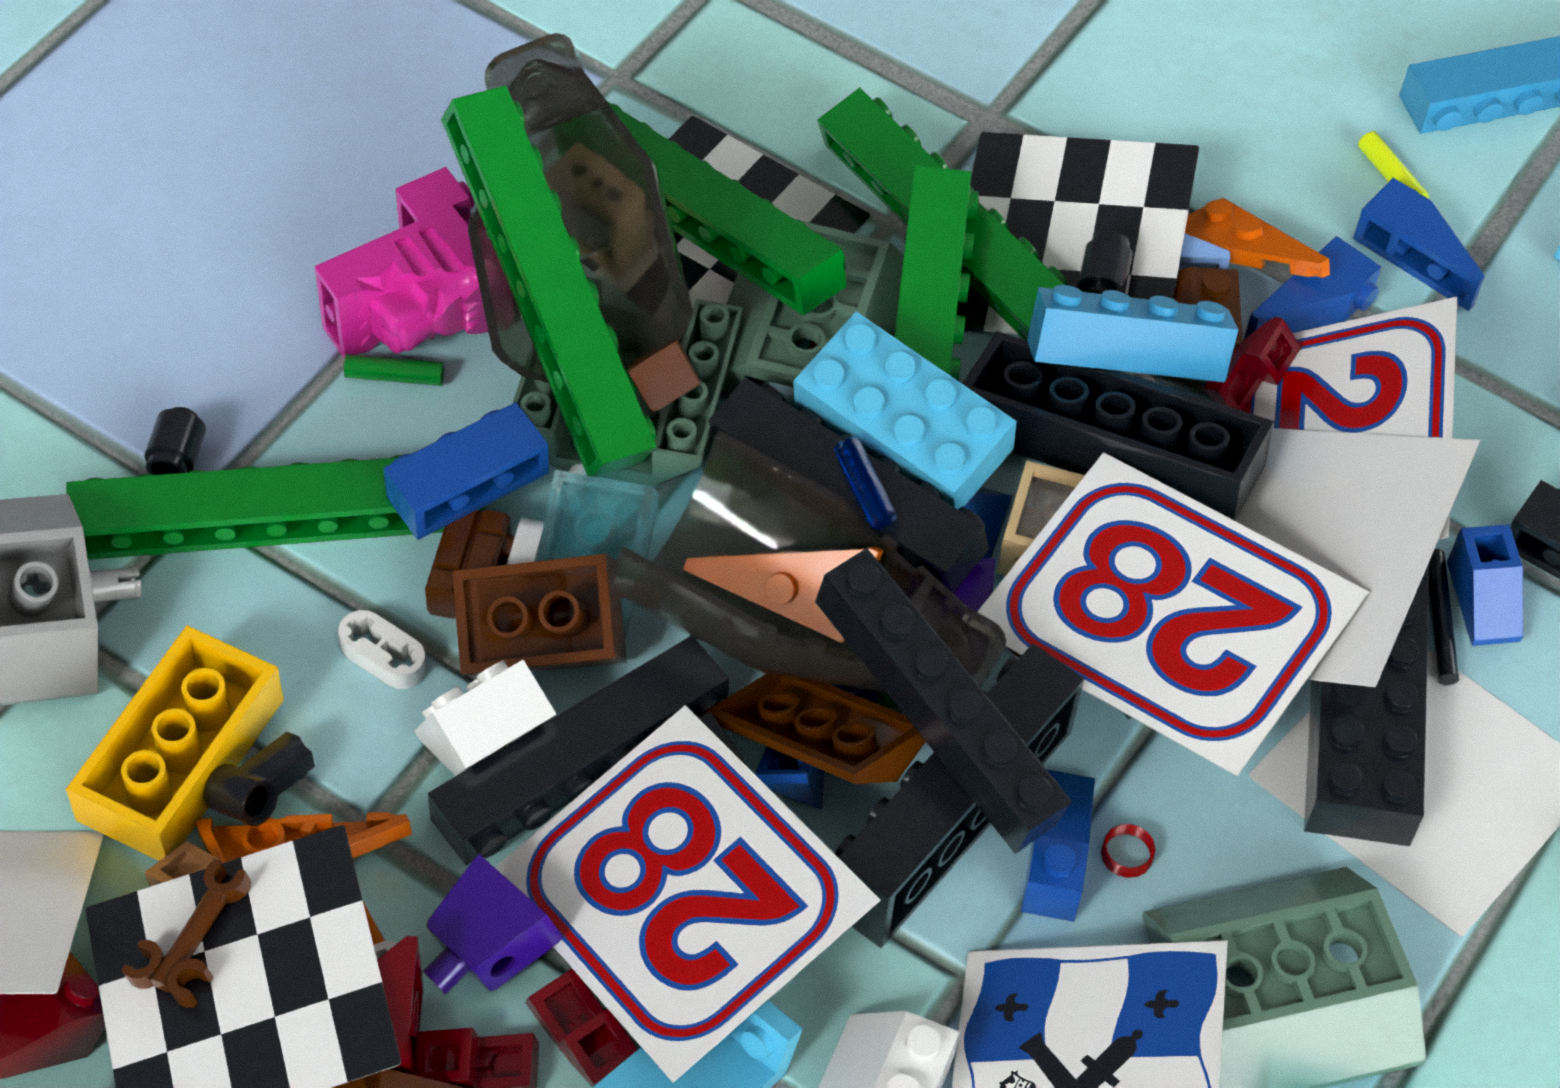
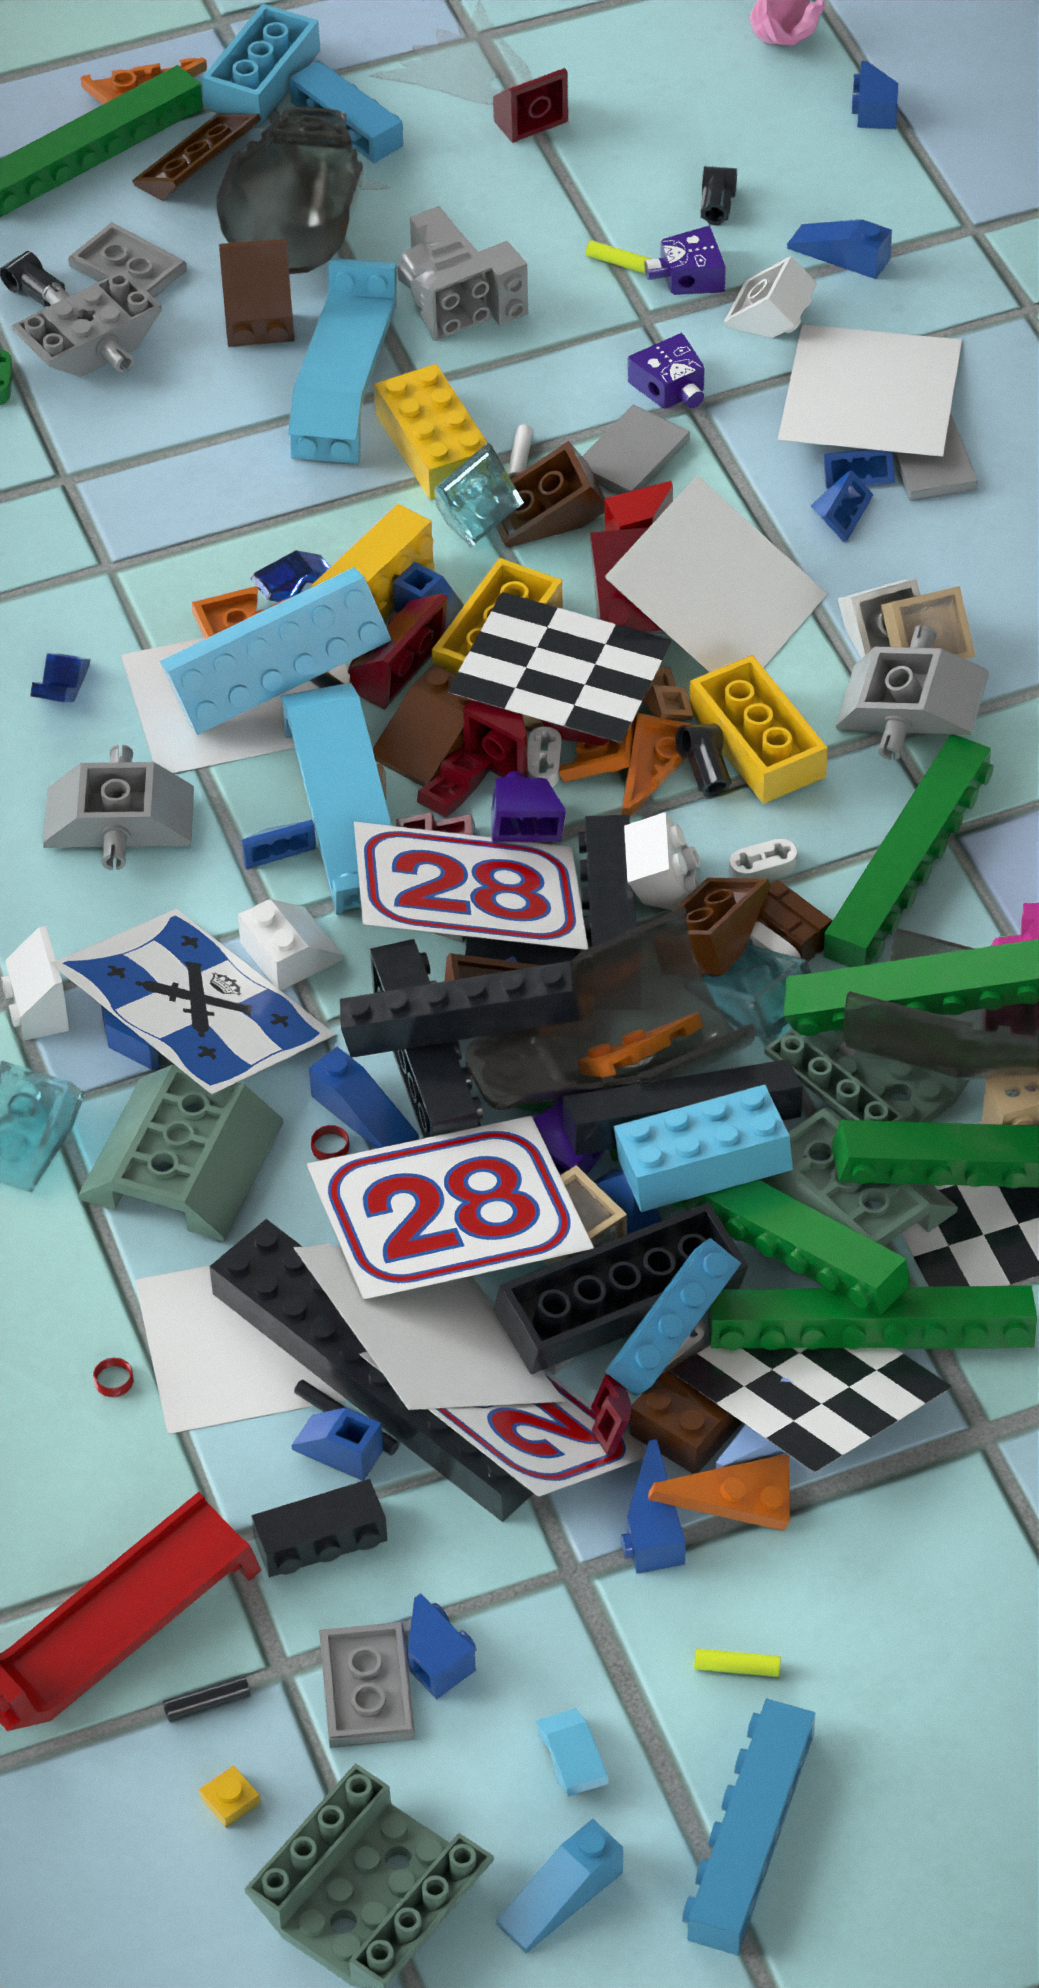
camera: 130 degrees right, 5 degrees down
reddish brown bar [121,859,251,1008] -> none
black brick [144,407,206,475] -> none
blue brick [383,402,549,540] -> none
reddish brown slope [628,339,701,413] -> none
clear blue axle [834,437,897,530] -> none
black brick [1077,231,1133,294] -> none
blue slope [1353,178,1485,311] -> none

